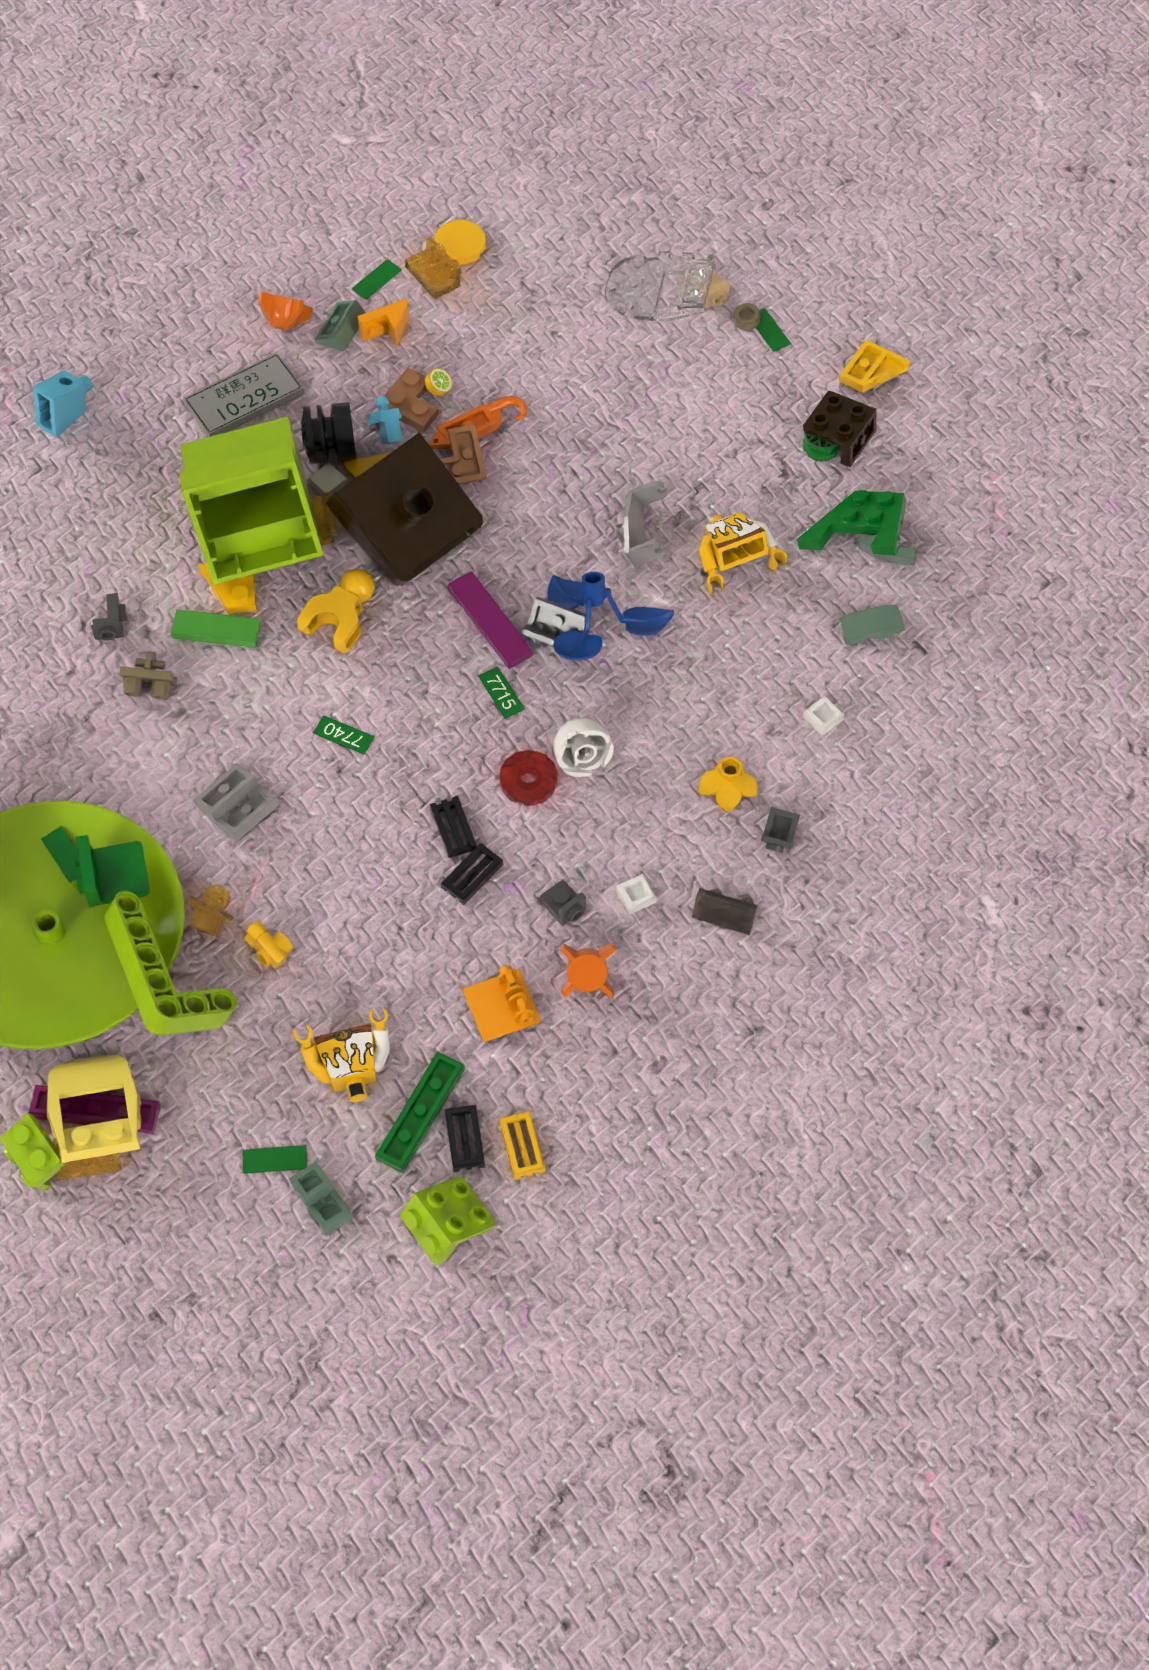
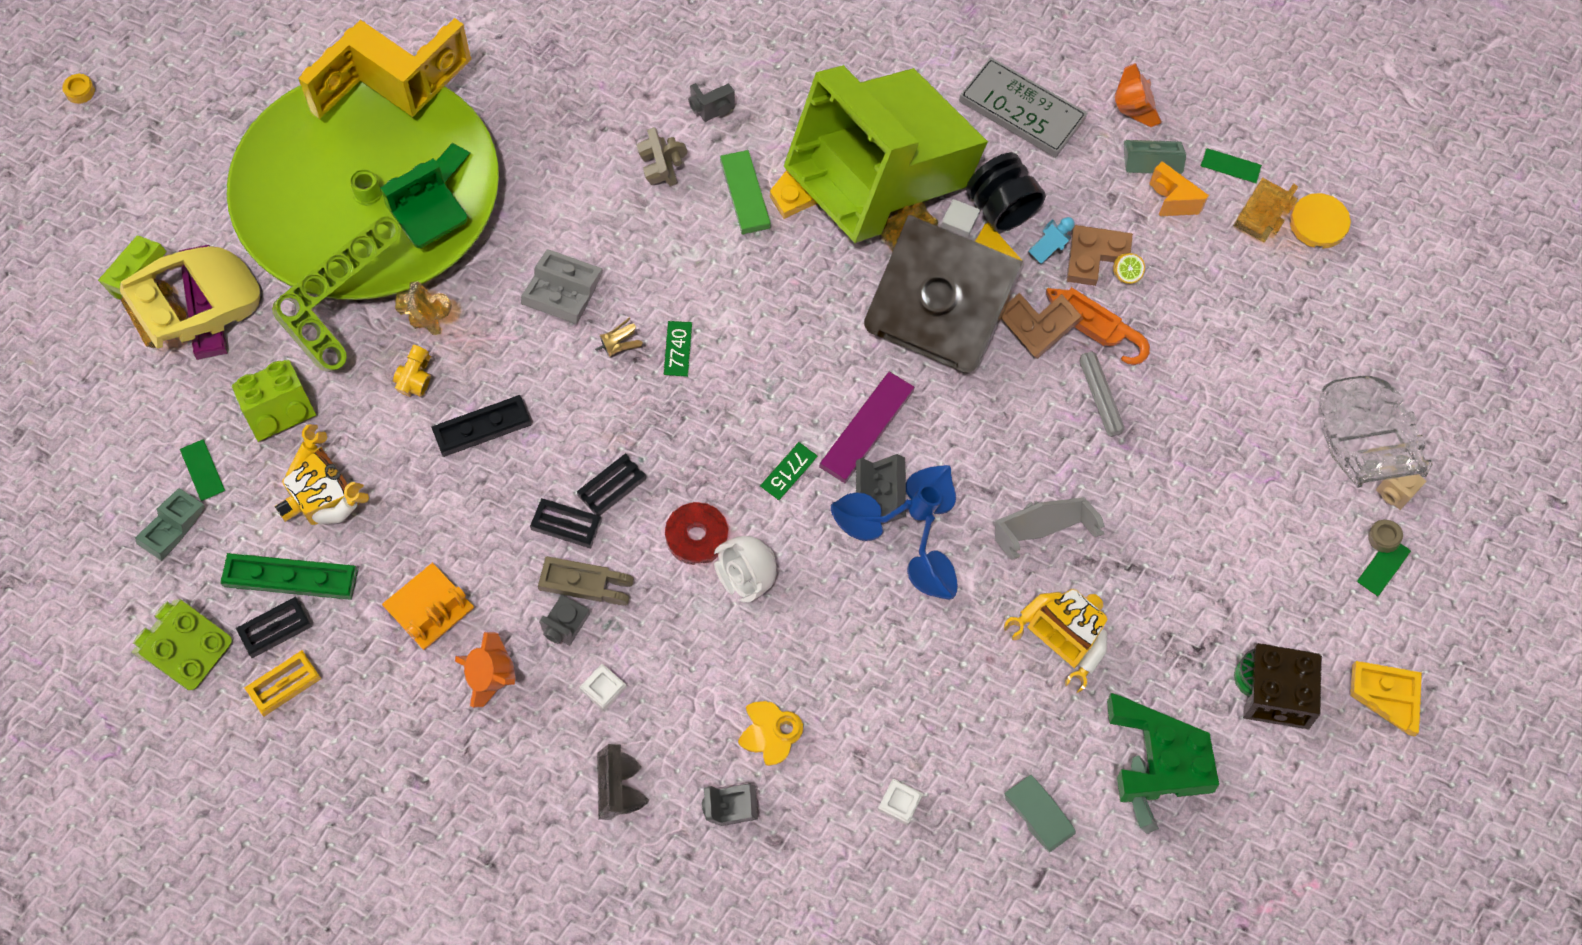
camera: 65 degrees right, 5 degrees up
yellow piece [297,568,375,654] -> none
none -> lime bracket [232,360,316,442]
none -> black tile [431,395,532,457]
none -> dark tan hinge [538,556,634,606]
none -> pearl gold piece [595,317,643,357]
none -> light grey axle [1079,351,1125,437]

